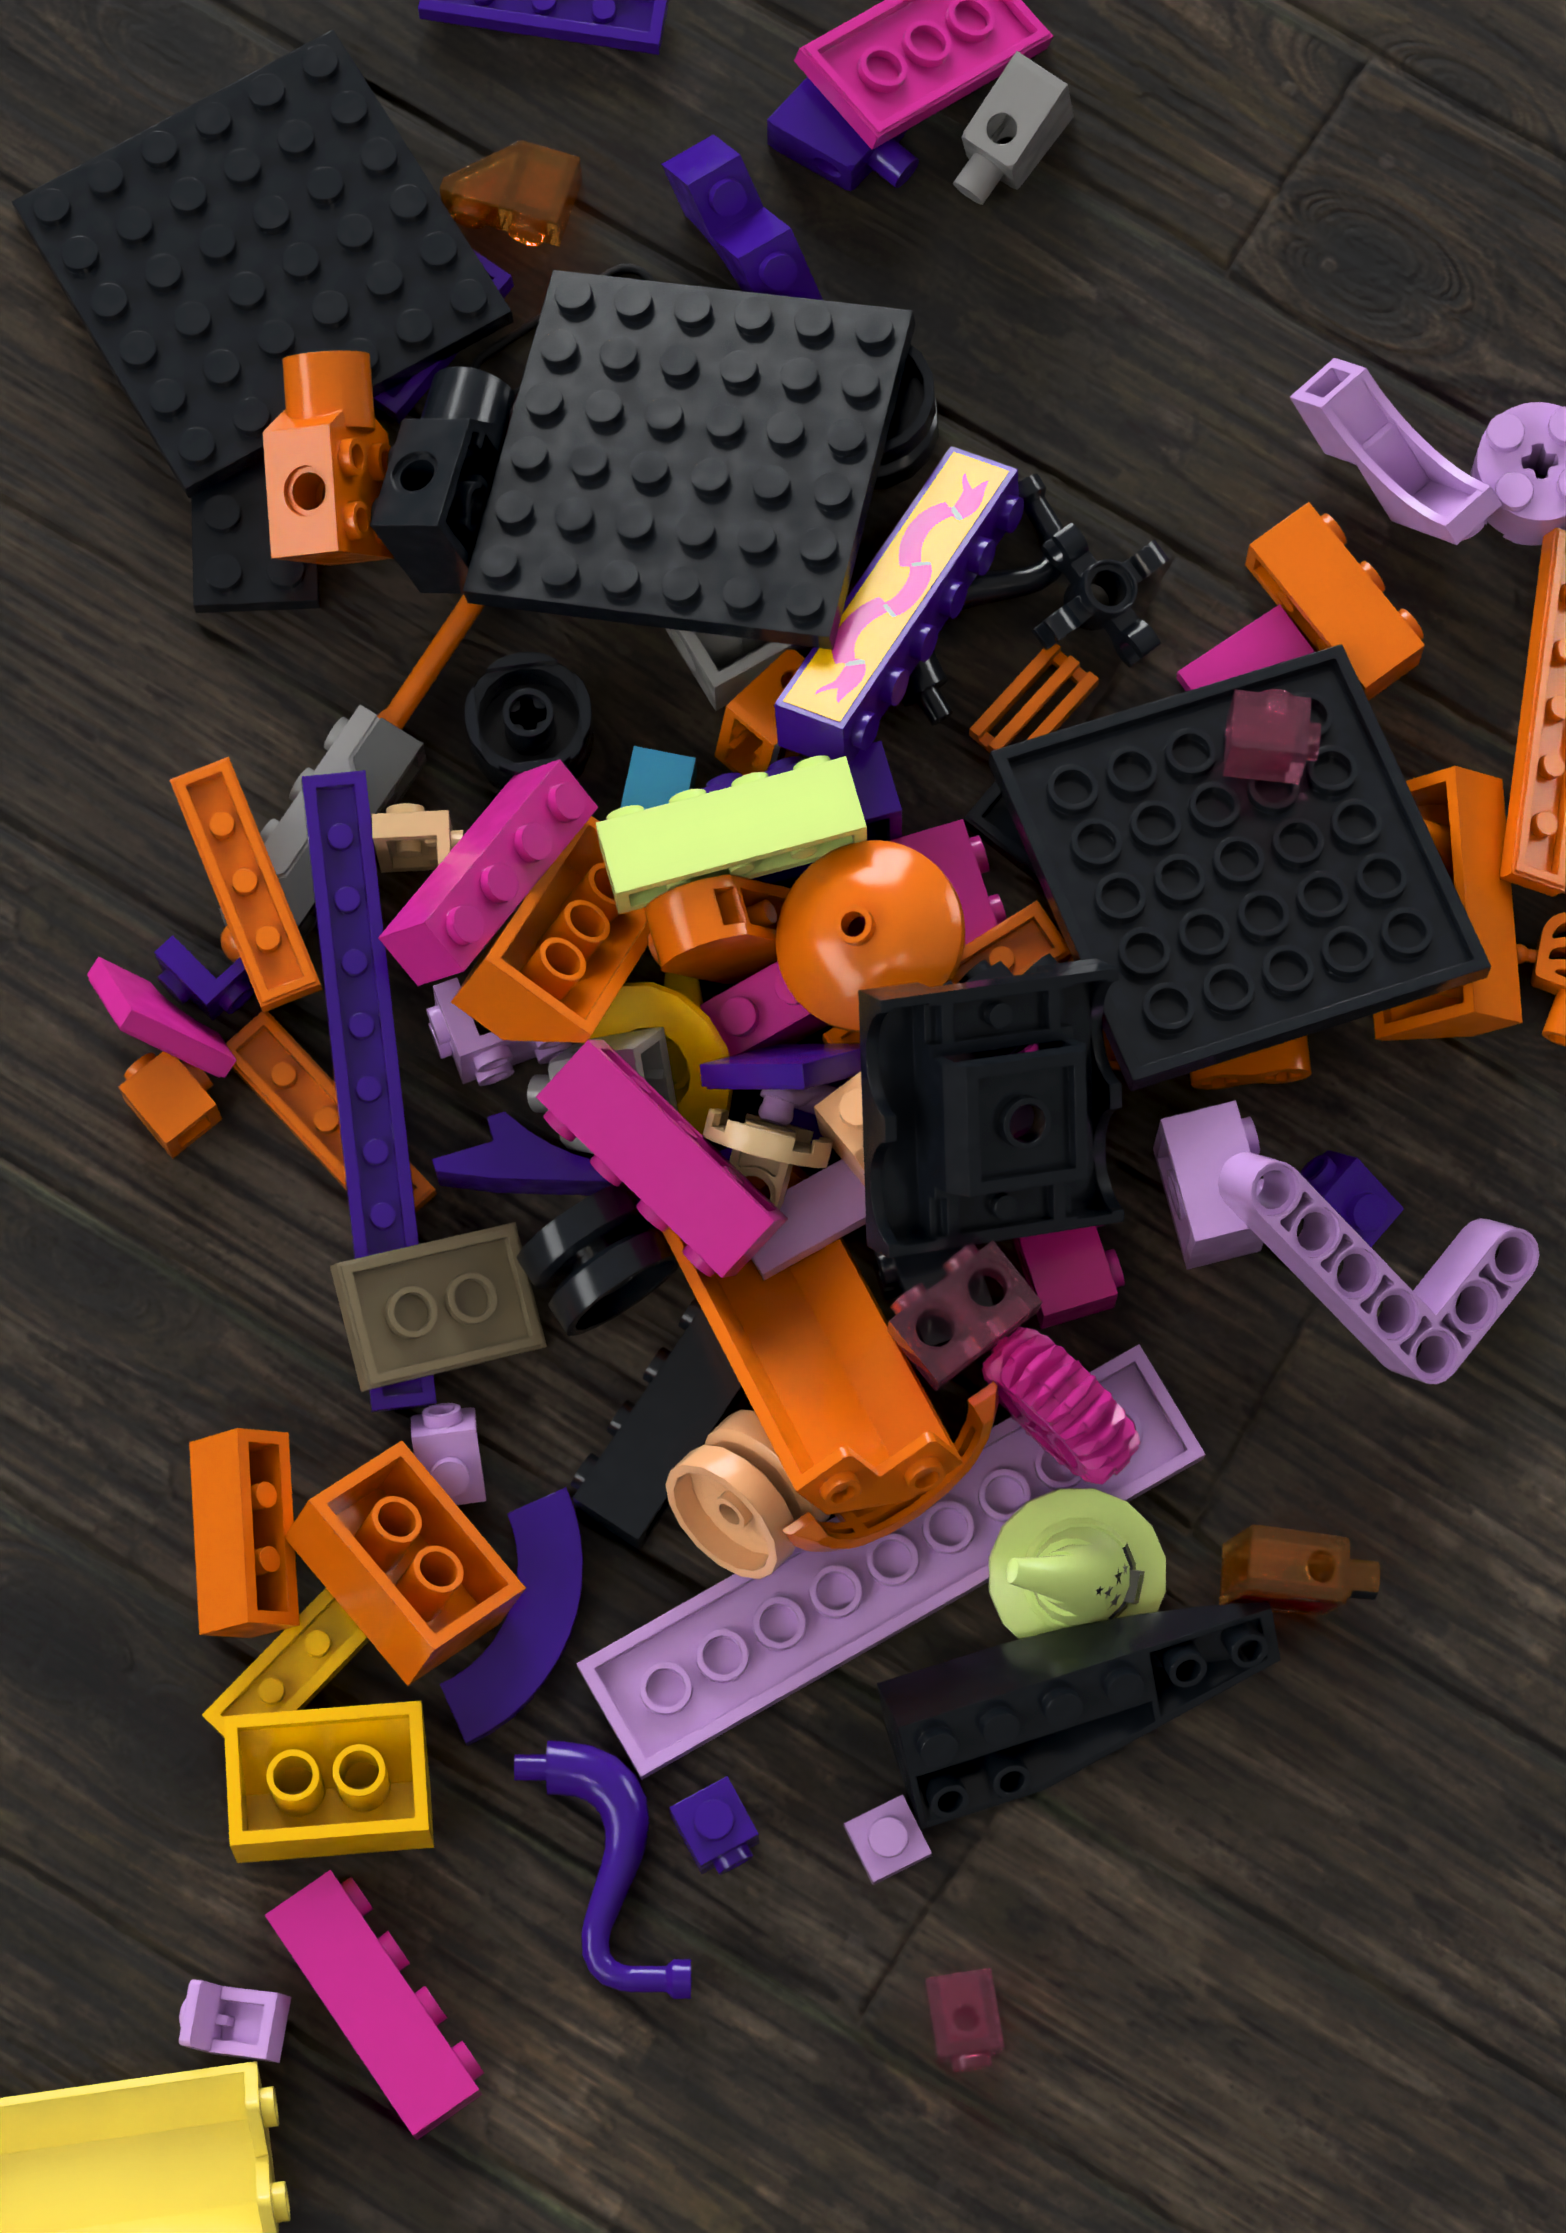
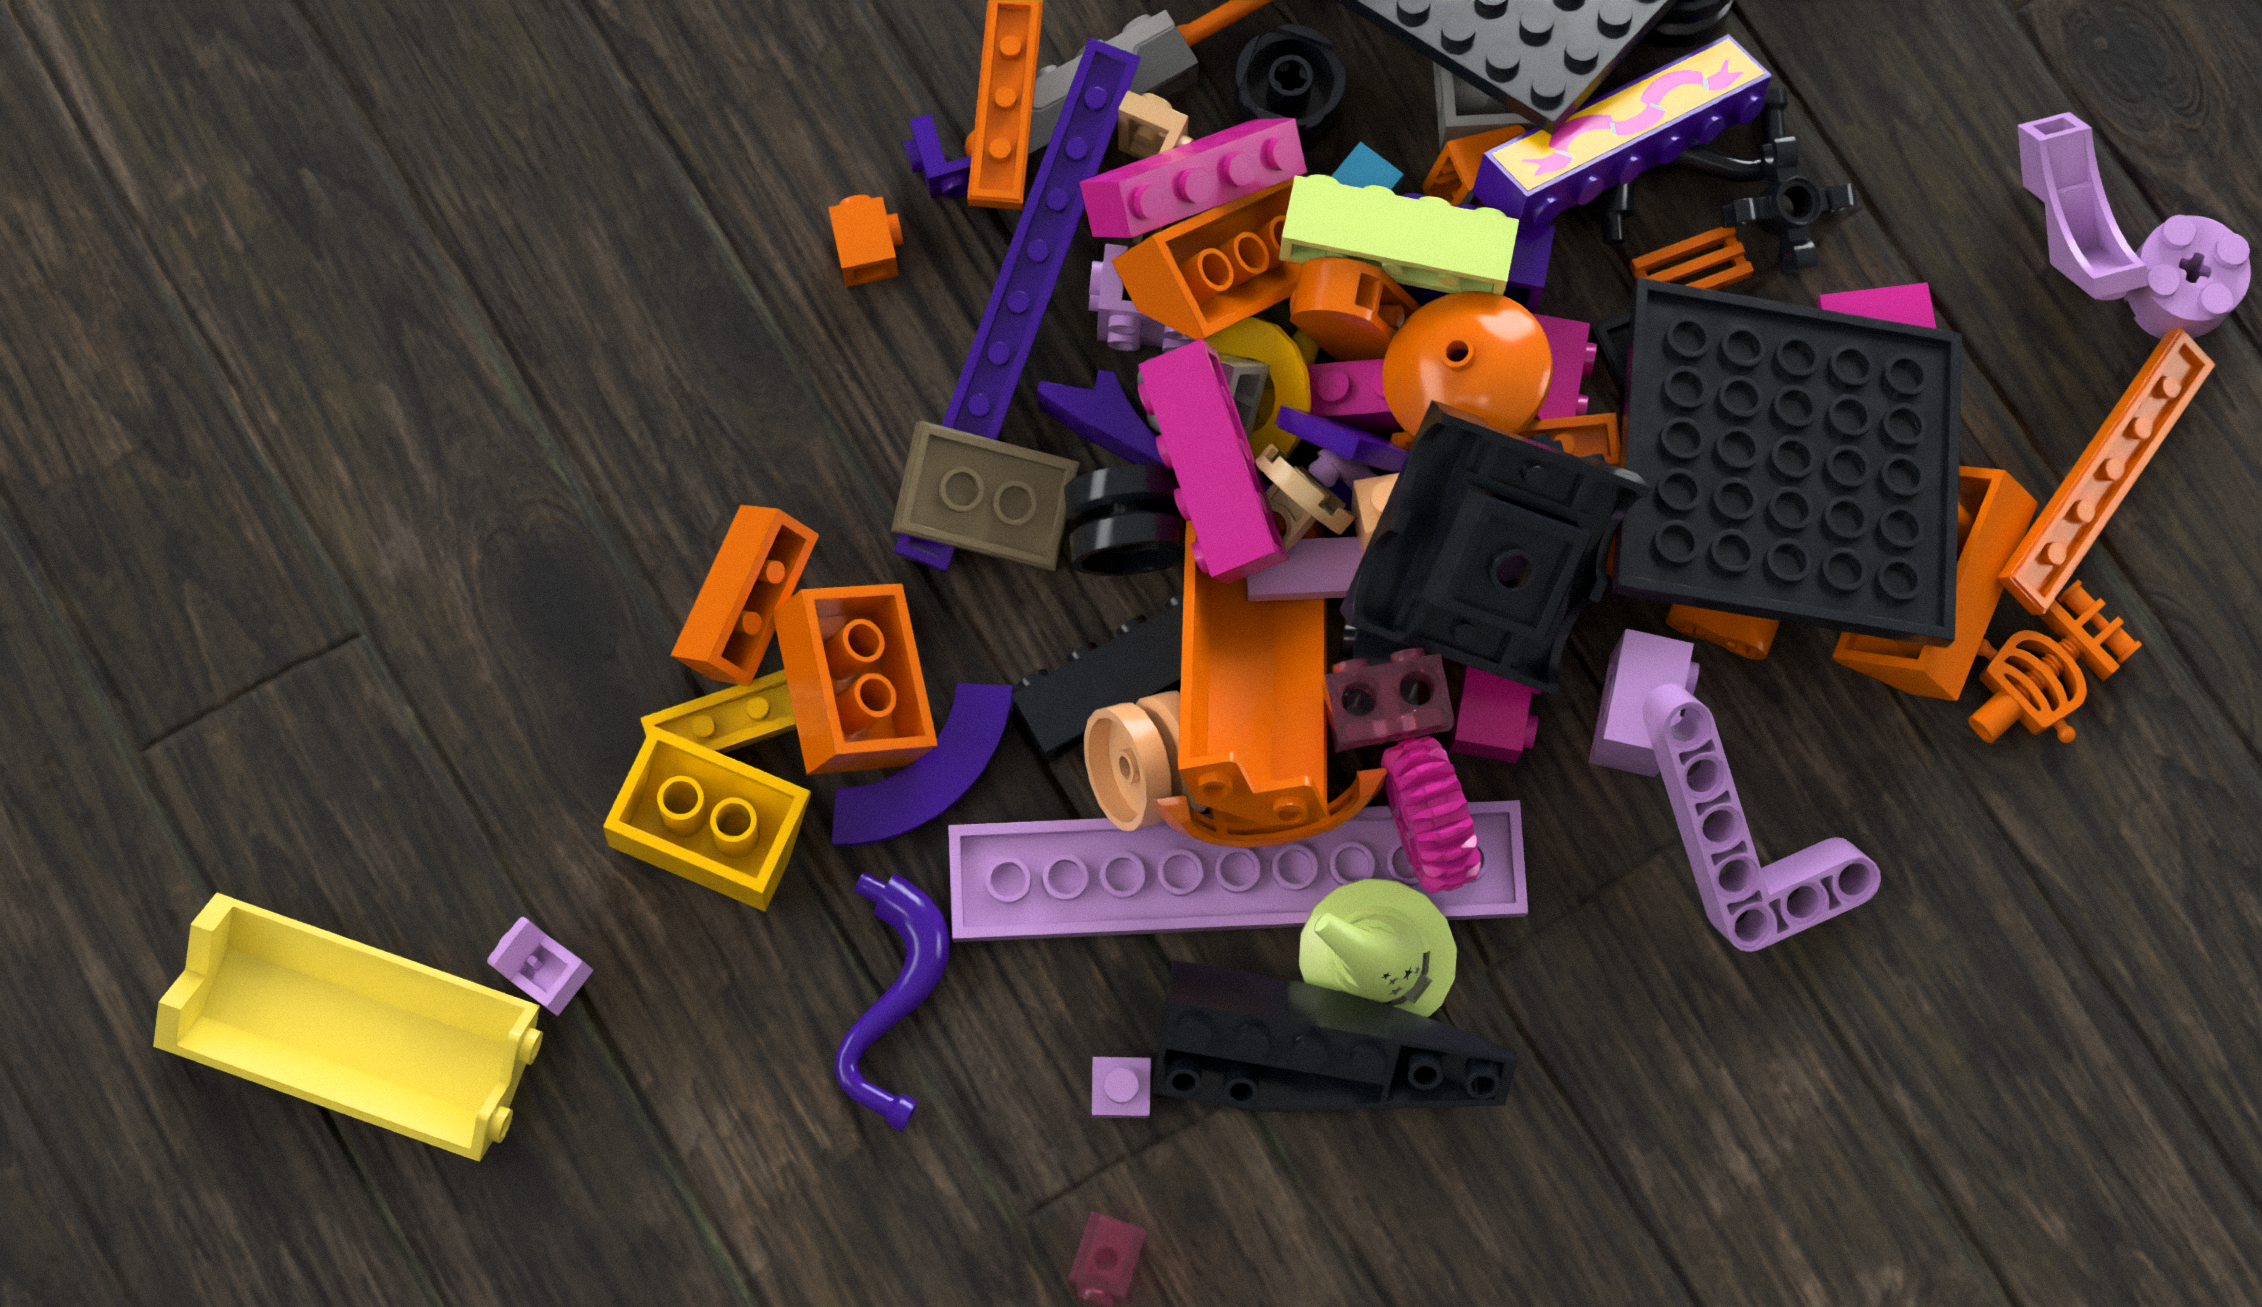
camera: 25 degrees right, 0 degrees up
dark pink tile [87,957,236,1078] -> none
orange tile [226,1011,437,1213] -> none
dark pink brick [265,1870,484,2140] -> none
lavender bracket [411,1403,486,1505] -> none
dark purple brick [669,1776,759,1875] -> none
clear orange torso [1219,1524,1380,1615] -> none
clear pink brick [1223,689,1321,784] -> none
orange brick [1245,502,1425,701] -> none
dark purple bracket [1300,1150,1404,1247] -> none

